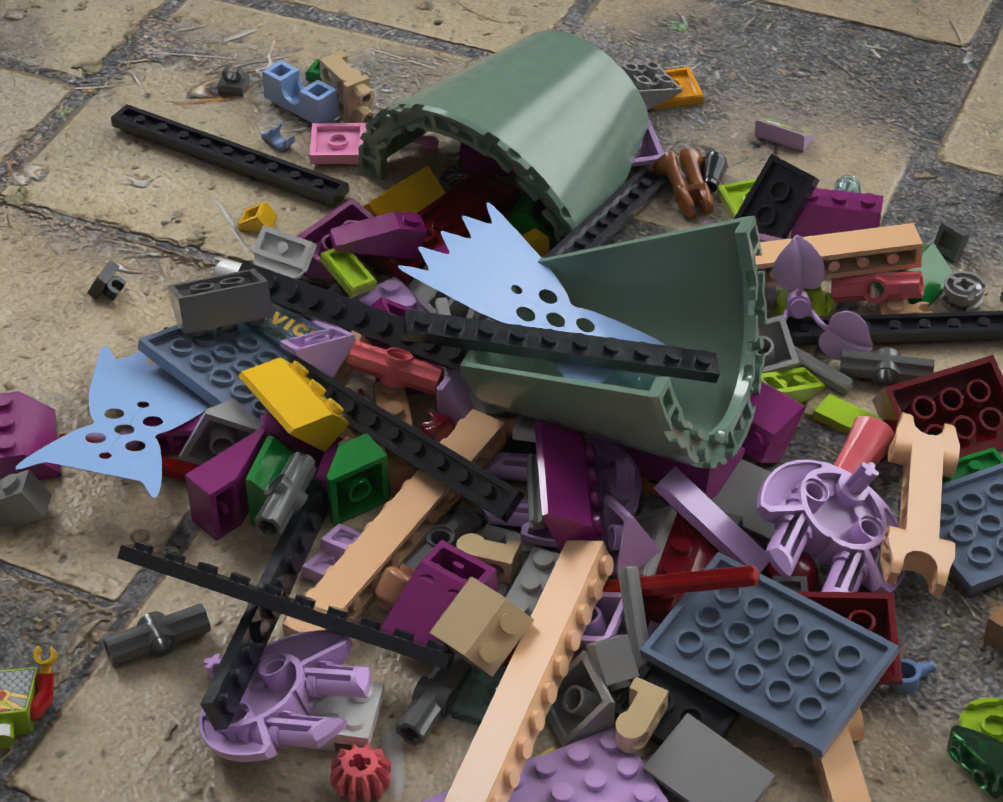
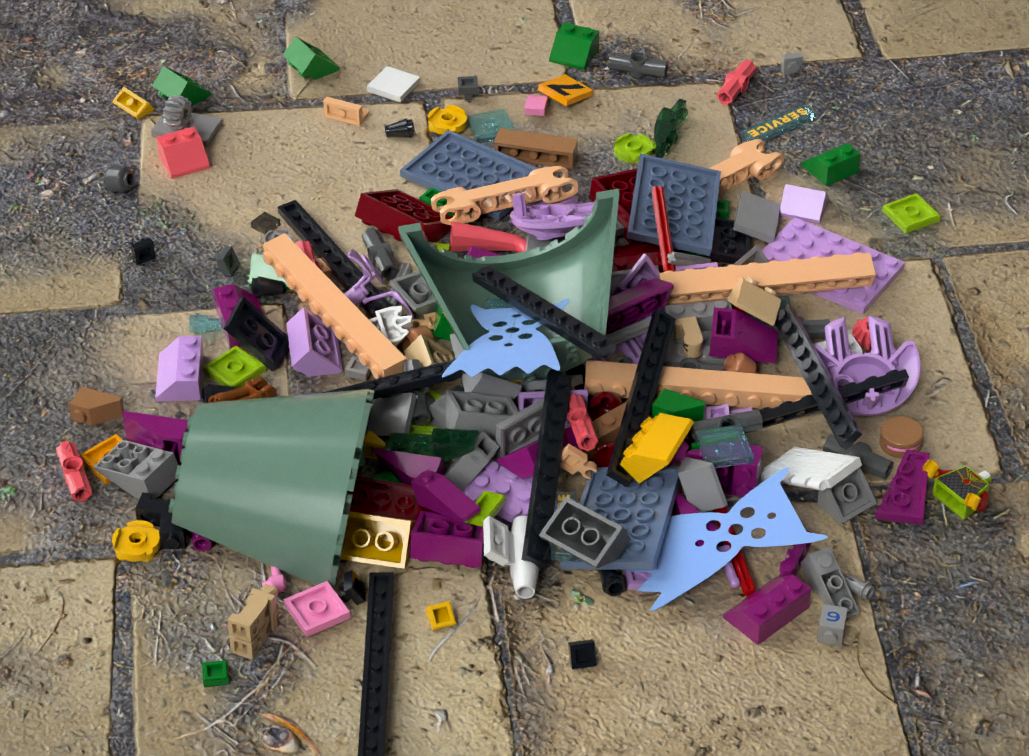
camera: 120 degrees left, 0 degrees up
dark grey tile [217,65,250,97] -> none
medium blue piece [261,123,295,151] -> none
light blue arch [262,60,339,123] -> none
lavender slope [279,326,356,378] -> none
light grey brick [586,634,640,691] -> none
tan leg [615,677,668,753] -> none
lavender slope [754,119,815,152] -> none
none -> coral piece [56,441,92,503]
none -> medium nougat slope [69,386,124,426]
none -> magenta slope [122,411,189,465]
none -> lavender slope [155,336,204,402]
none -> black tile [338,570,366,605]
none -> clear light blue tile [695,425,754,468]
none -> green tile [716,200,729,219]
none -> white hinge [761,447,862,491]
none -> magenta plate [779,530,813,577]
none -> light grey slope [817,467,877,524]
none -> magenta wing [875,450,930,525]
none -> medium nougat head [879,416,924,458]

